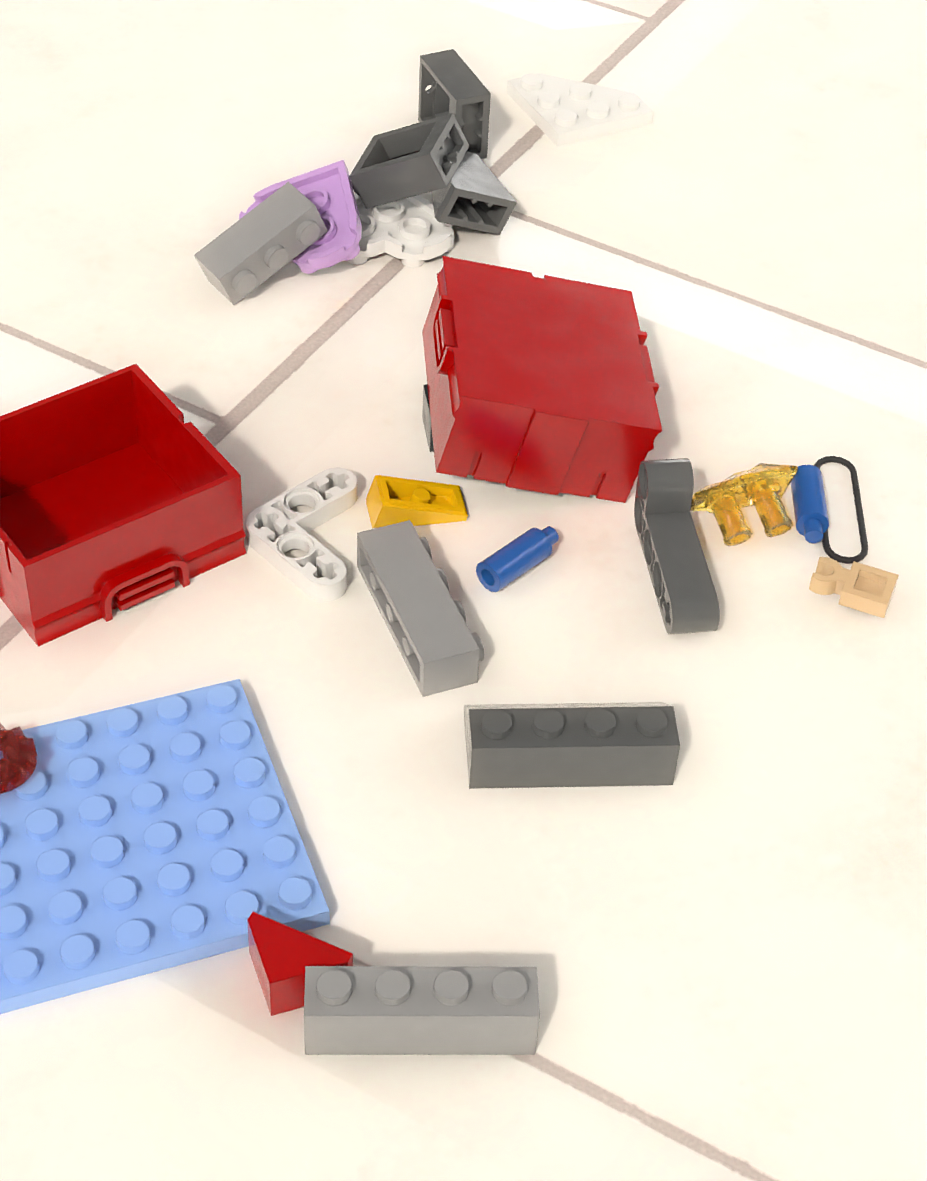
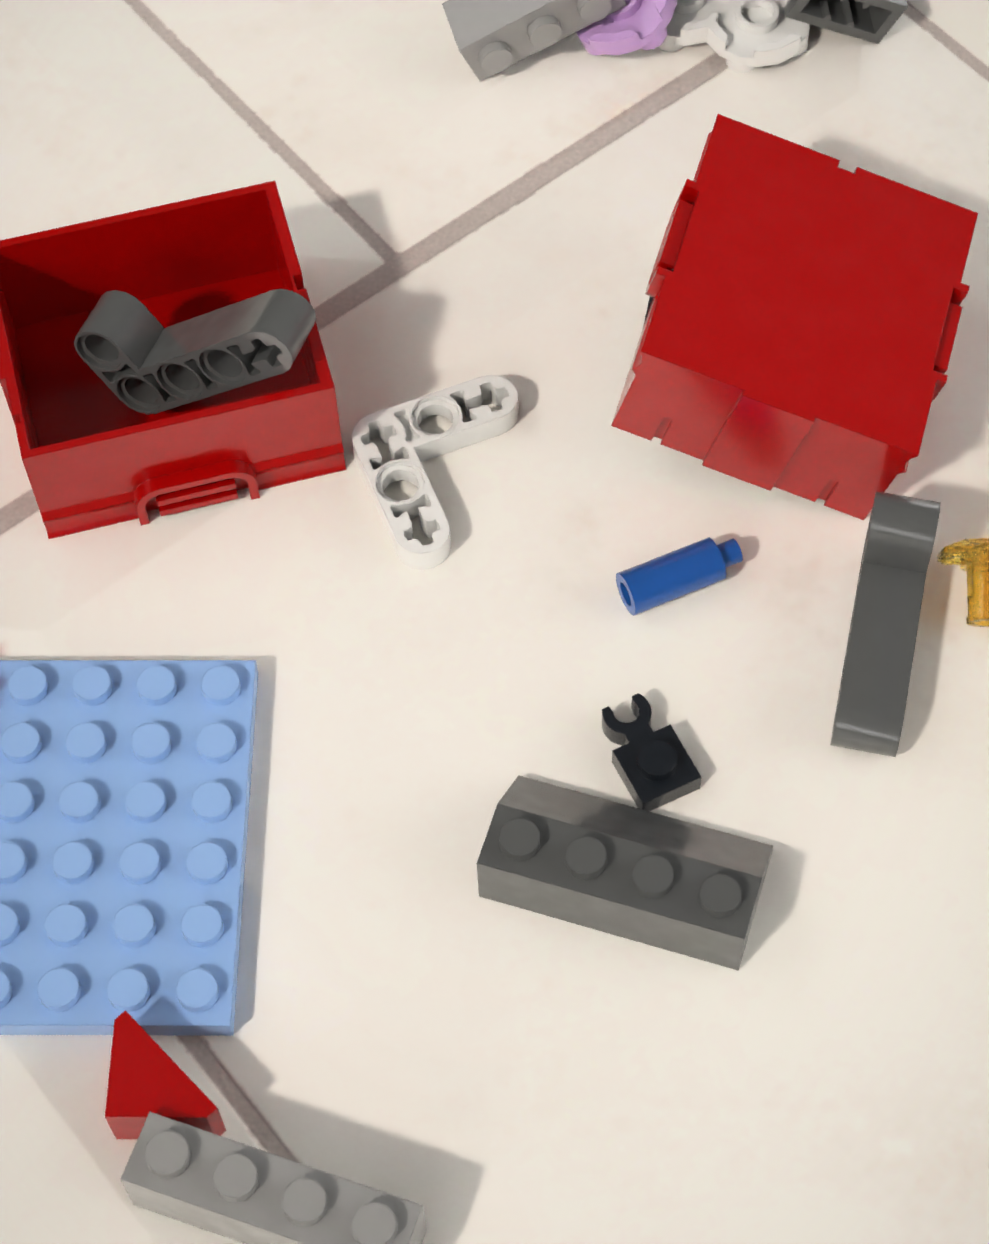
camera: 25 degrees right, 15 degrees up
light grey brick [357,520,484,697] -> none
yellow slope [366,475,468,528] -> none
none -> dark grey beam [74,289,316,414]
none -> black plate [602,693,701,811]

